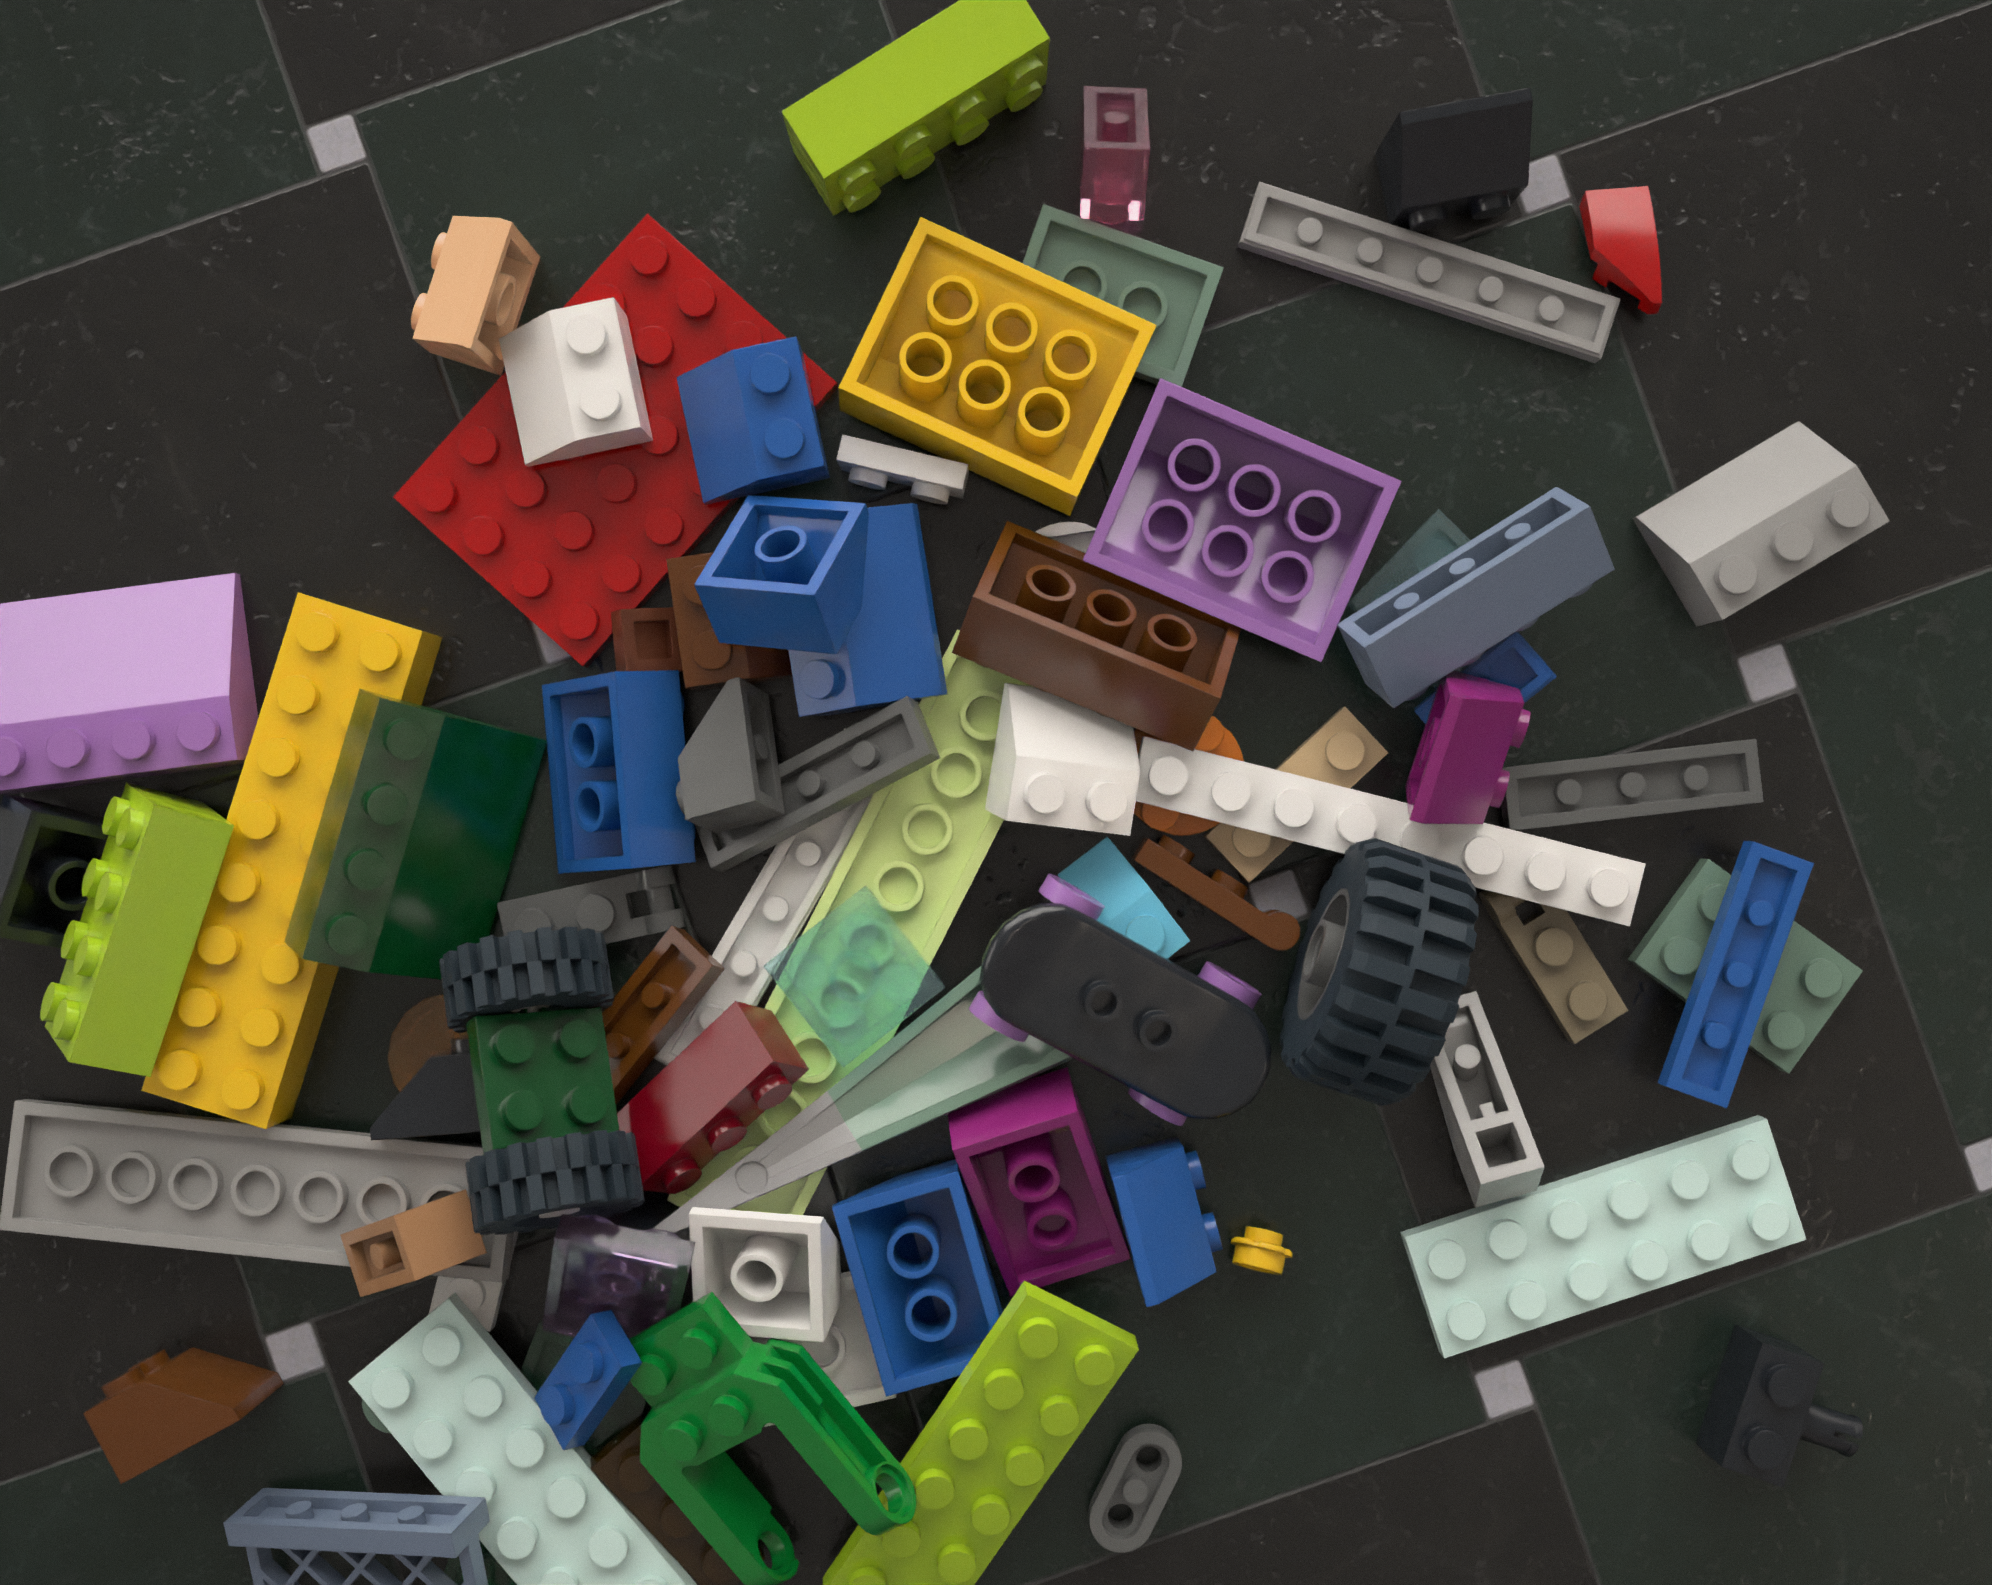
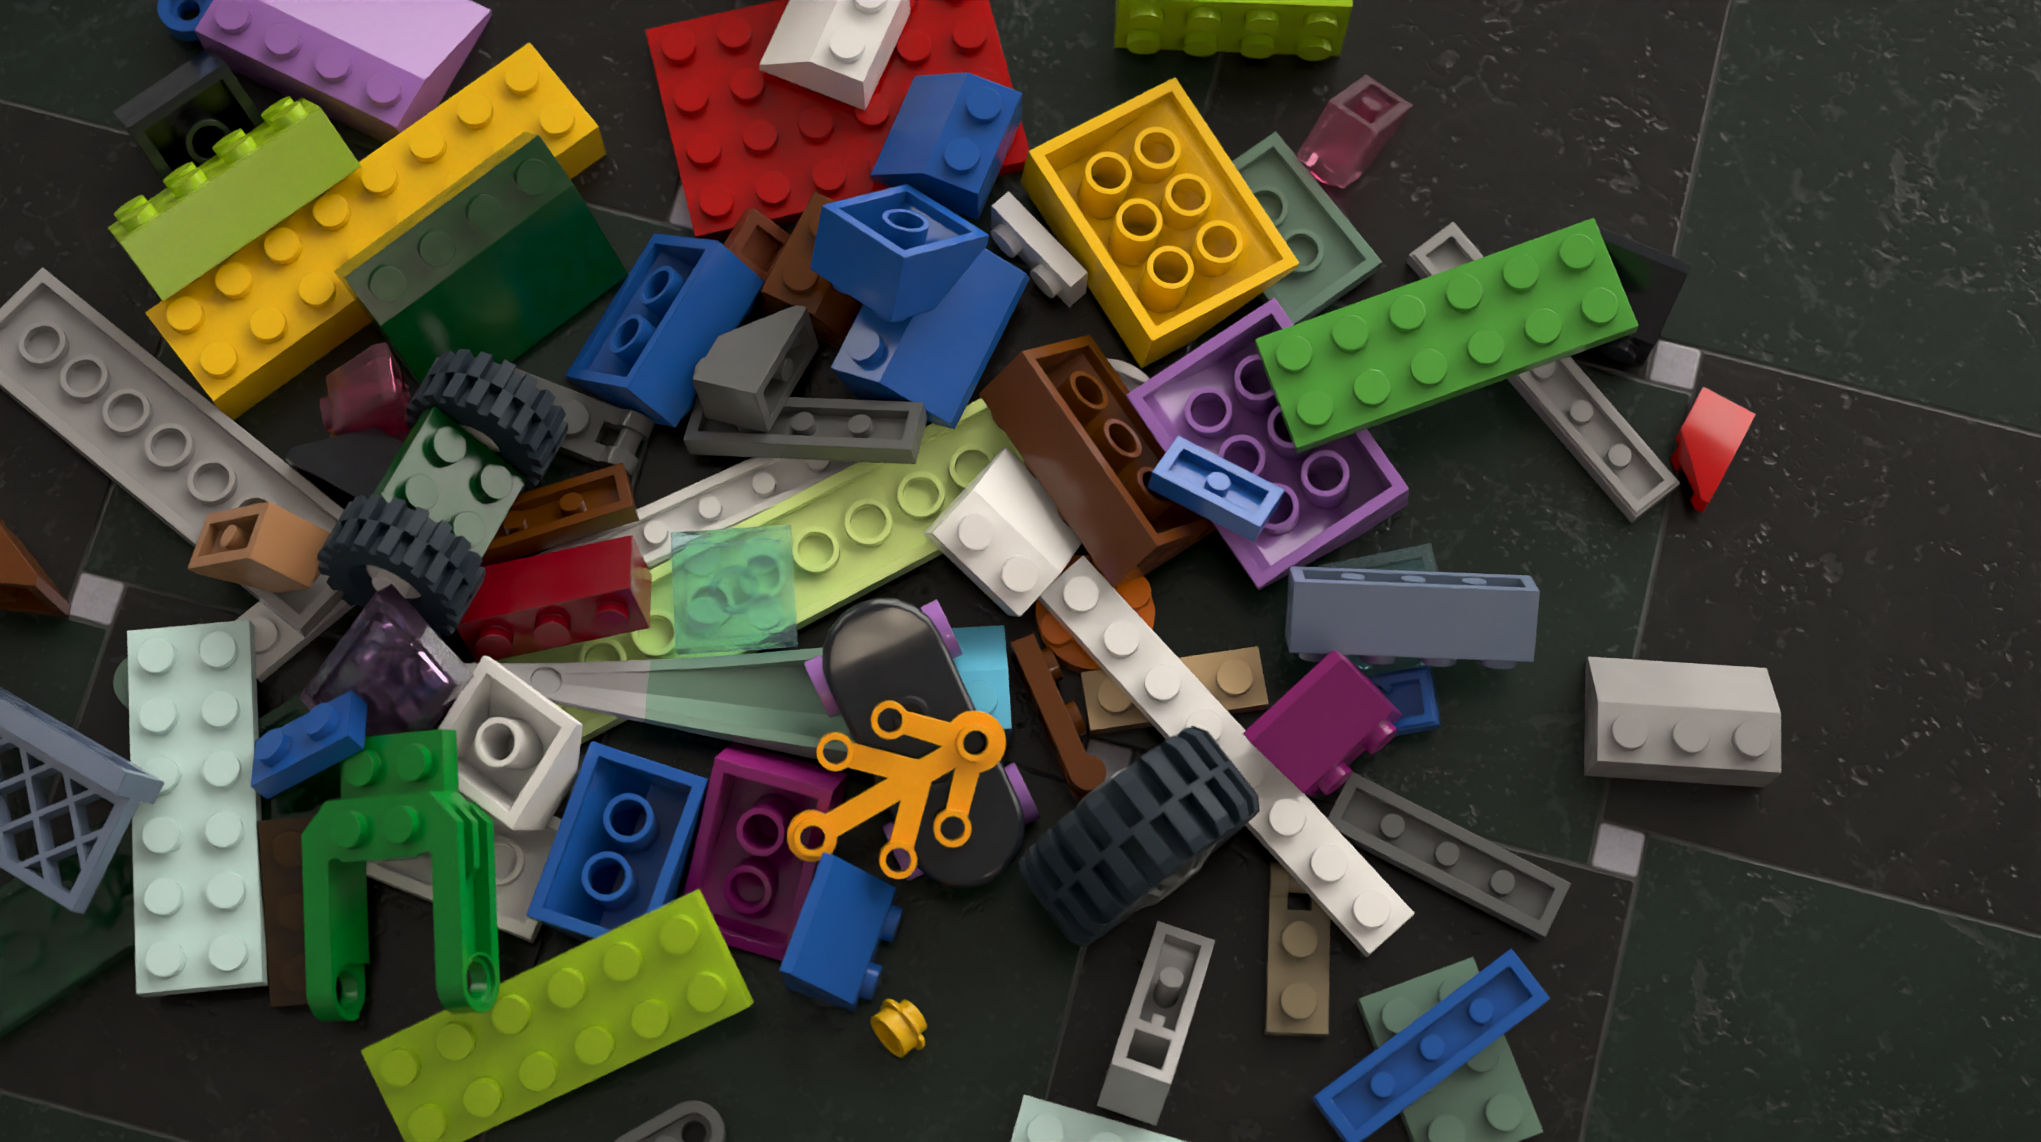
camera: 30 degrees right, 15 degrees down
none -> clear pink slope [320,342,412,436]
none -> light orange plant [787,700,1006,879]
none -> plate [1147,436,1285,543]
none -> bright green plate [1255,218,1639,454]

